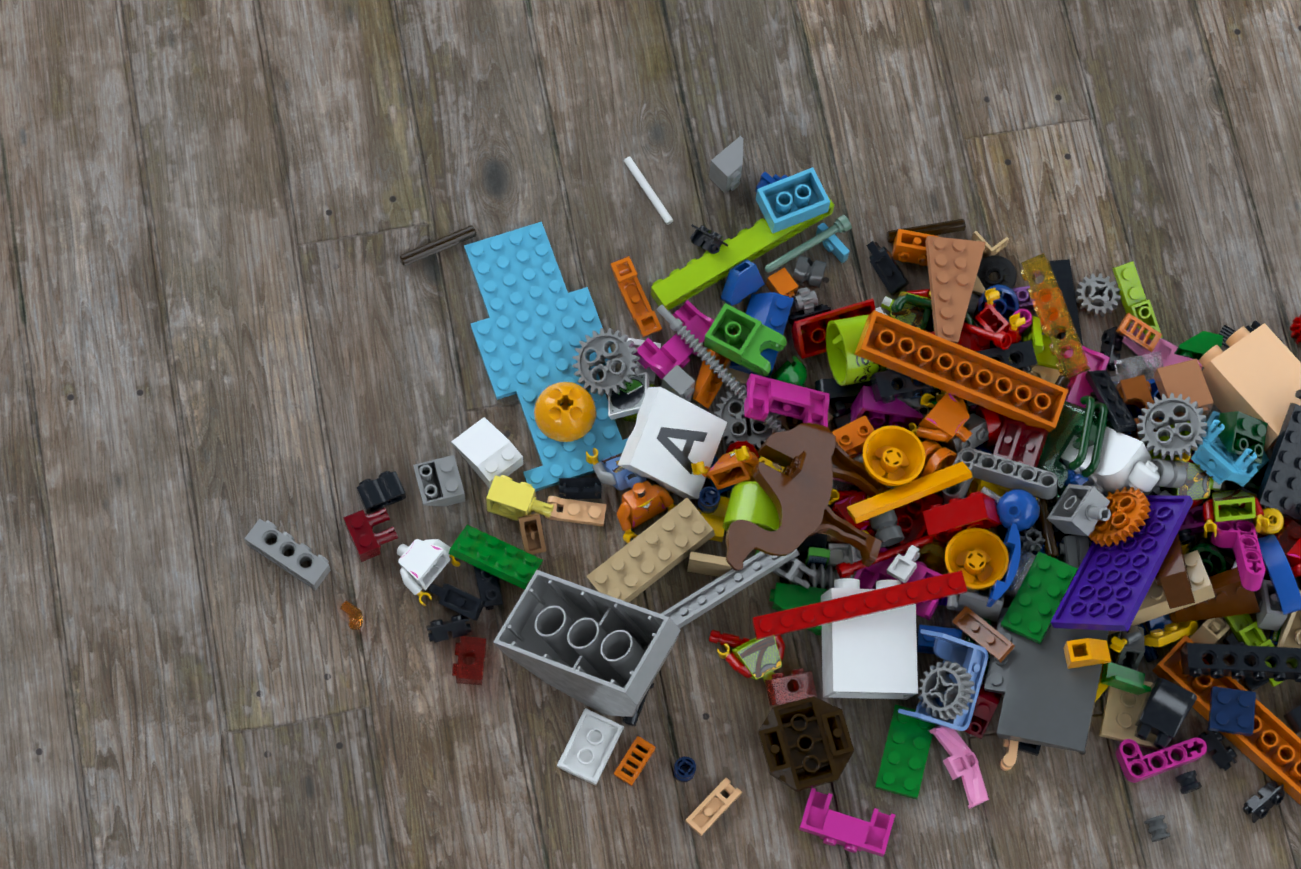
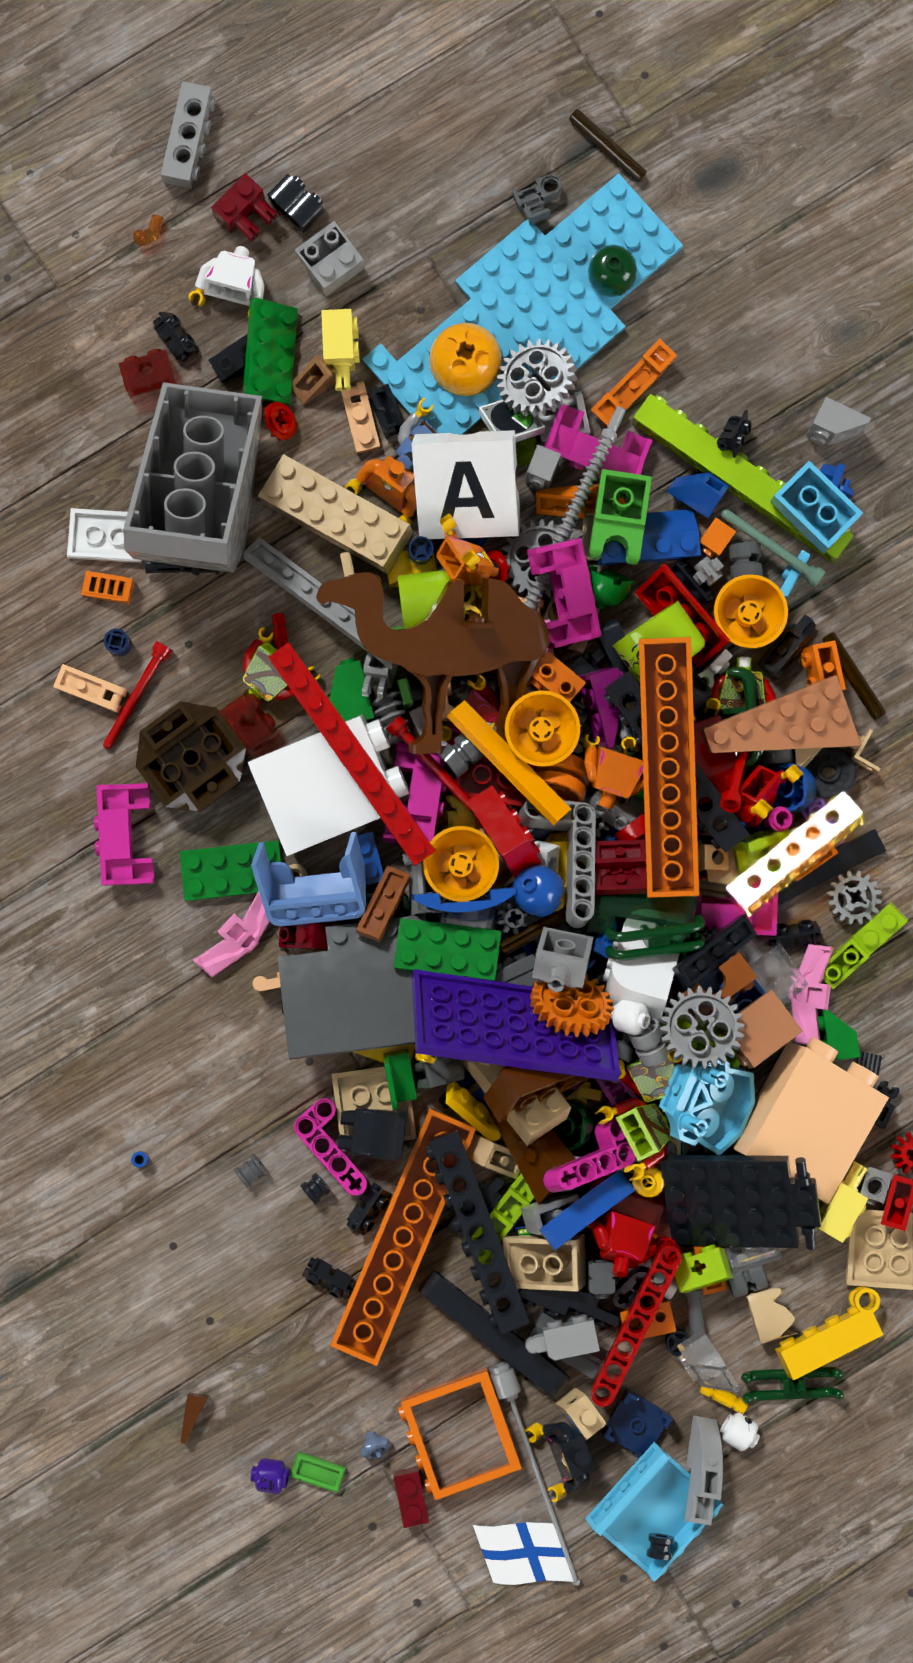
camera: 75 degrees right, 15 degrees up
black hinge [428,583,486,621] -> none
white slope [451,417,523,489] -> none
white bar [624,157,673,225] -> none
white plate [887,545,920,583] -> none
light grey gear [918,661,976,720] -> none
light orange slope [1064,638,1111,669] -> none
orange slope [1116,313,1162,352] -> none
black bush [1178,529,1195,546] -> none
dark blue plate [1208,686,1256,736] -> none
dark green slope [1218,411,1268,464] -> none
none -> red piece [103,641,173,749]
none -> red gear [262,402,297,441]
none -> dark grey piece [512,175,562,225]
none -> dark green cylinder [588,245,637,297]
none -> light orange piece [714,574,788,648]

